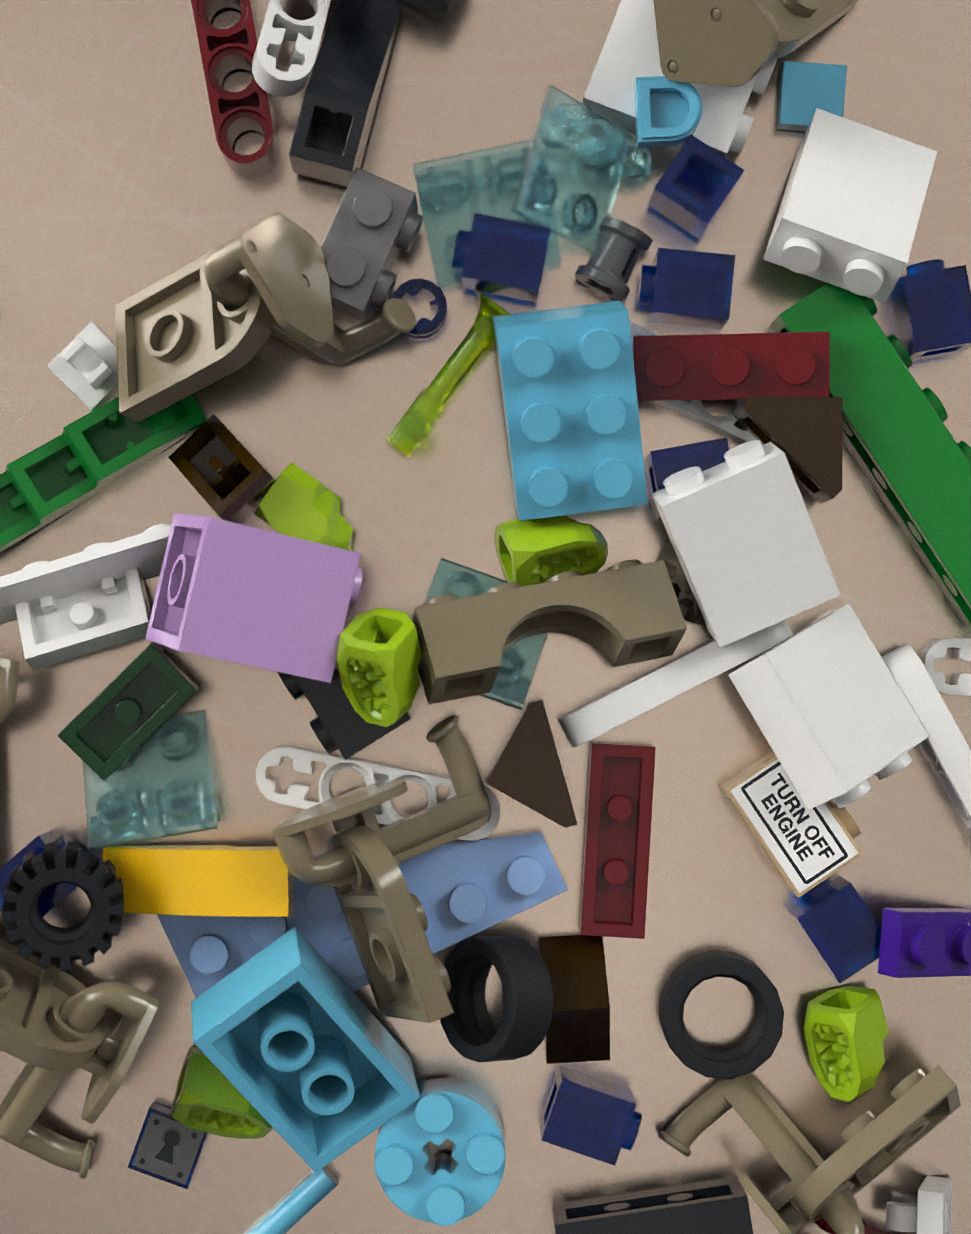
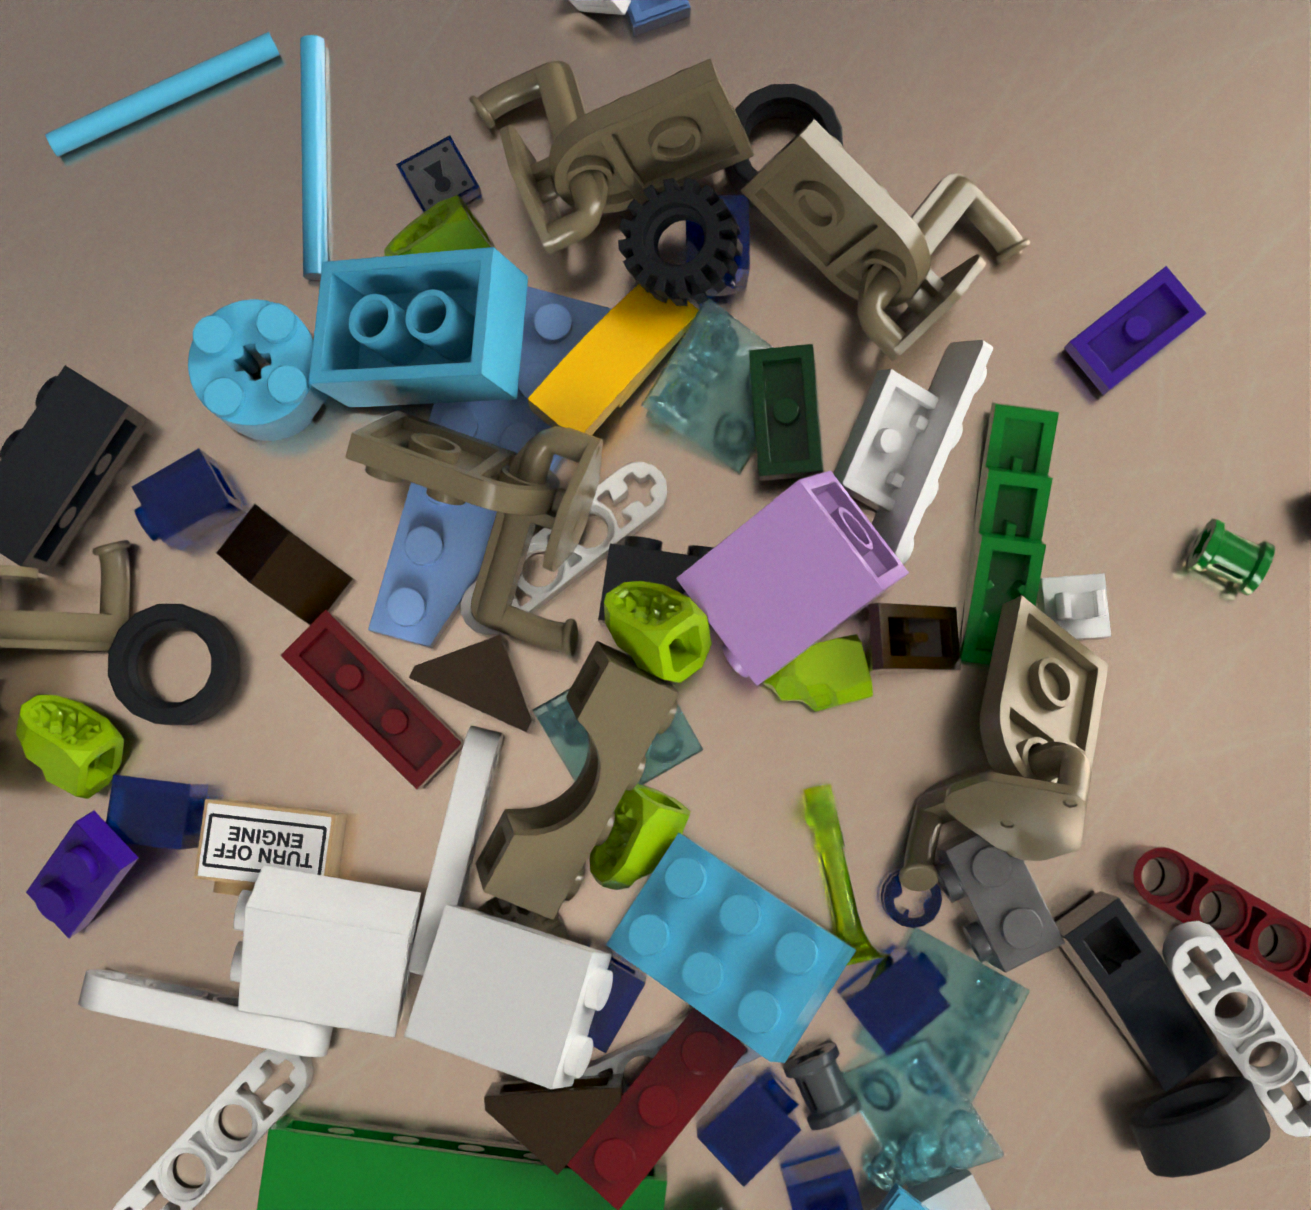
camera: 135 degrees right, 5 degrees down
black tyre [440,935,553,1063] -> none

